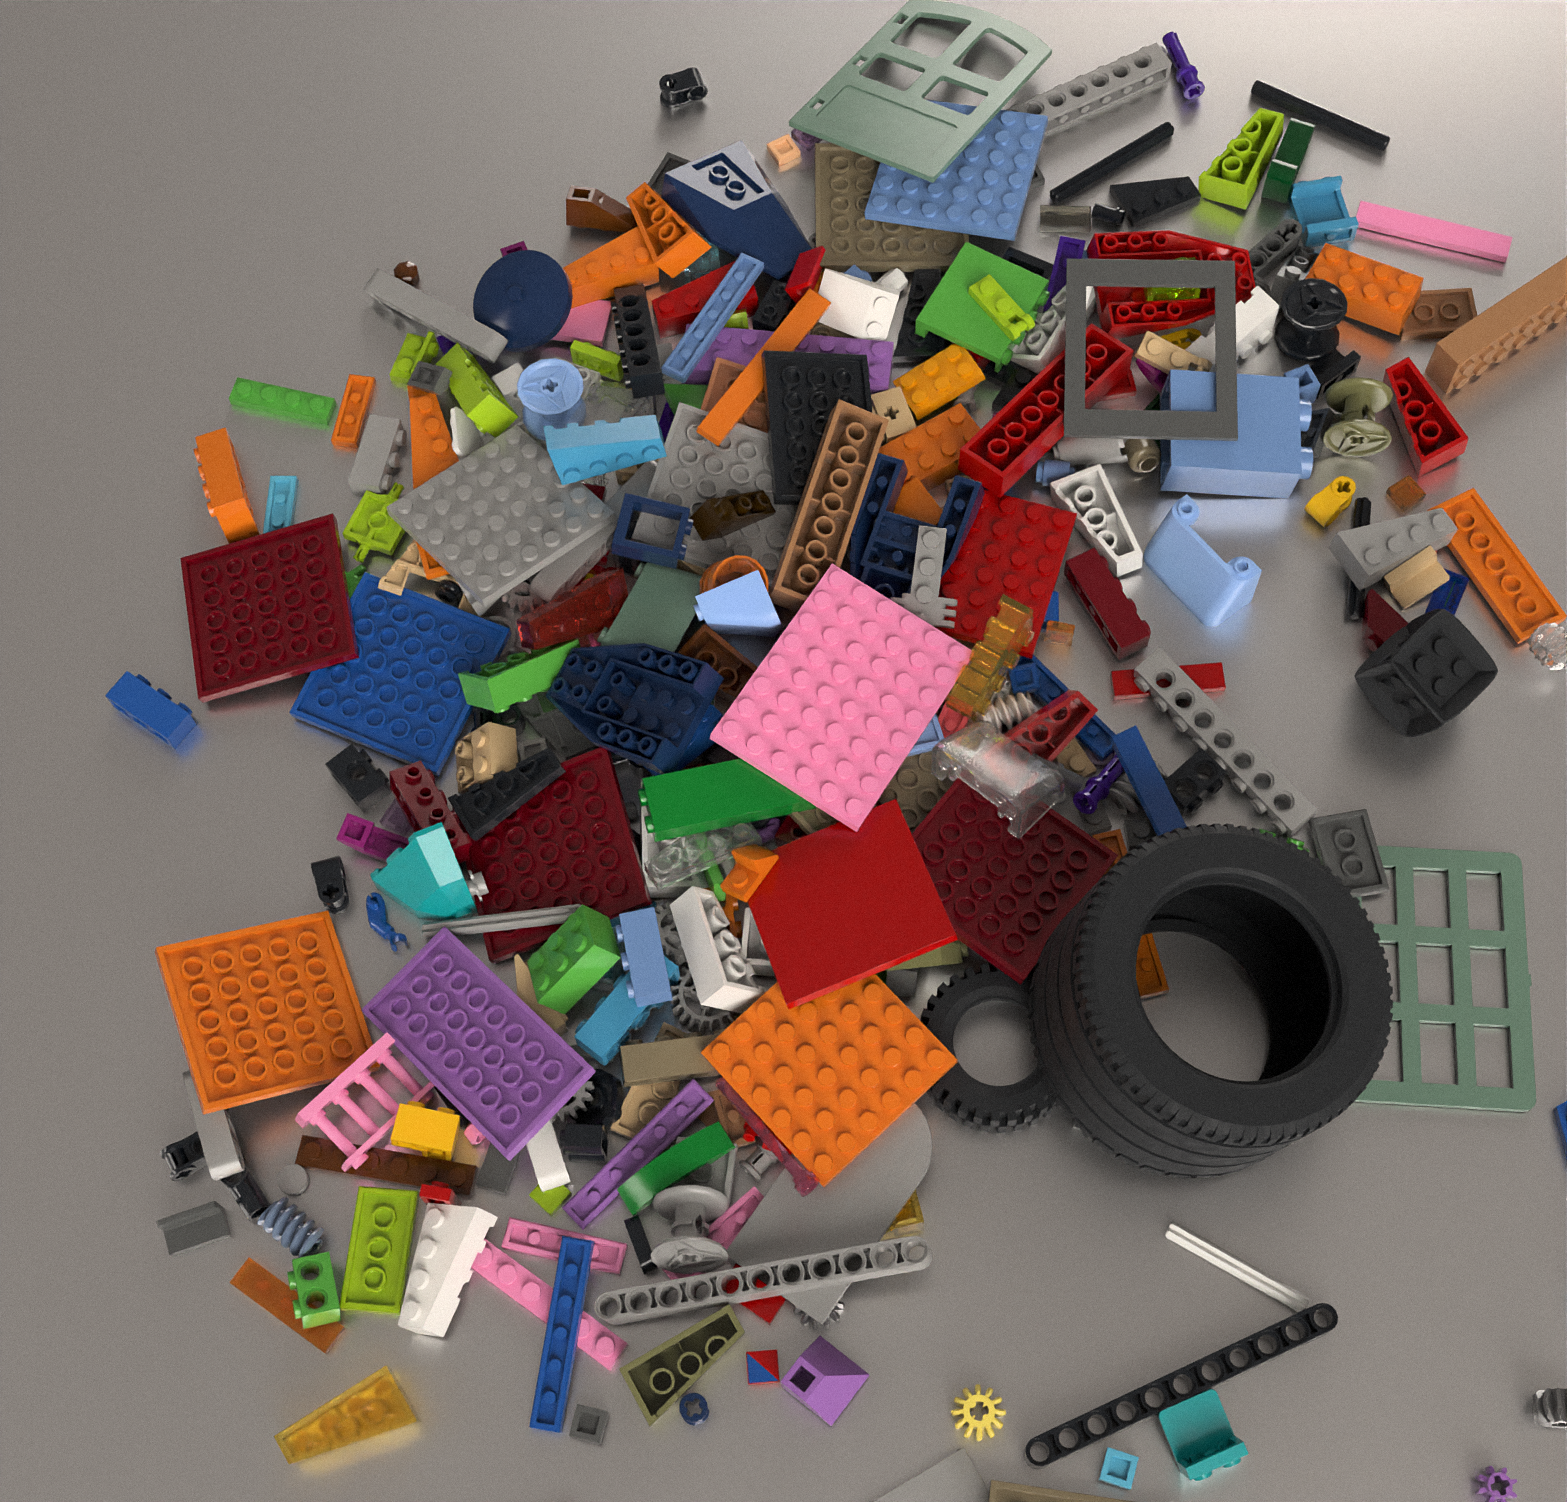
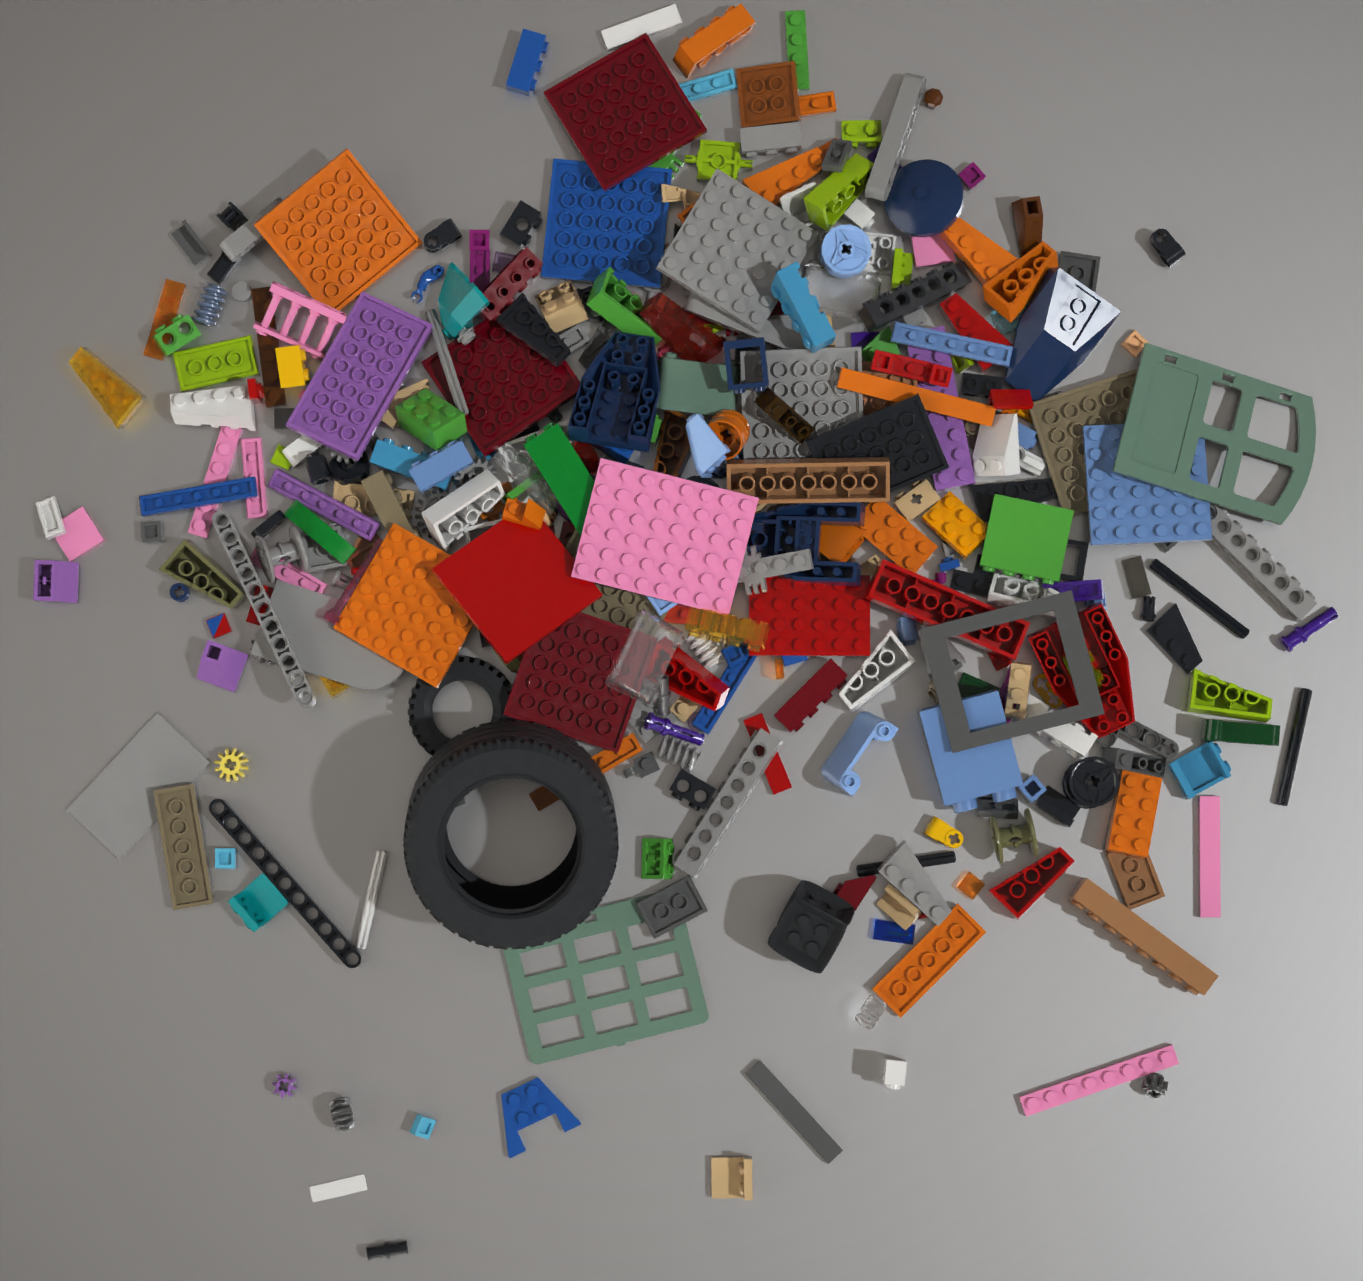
camera: 65 degrees right, 20 degrees up
lime plate [968,274,1035,341] -> none
blue tile [1109,725,1187,836] -> none
none -> white tile [601,4,682,51]
none -> dark orange plate [736,61,801,128]
none -> red slope [870,349,953,388]
none -> blue plate [938,557,960,573]

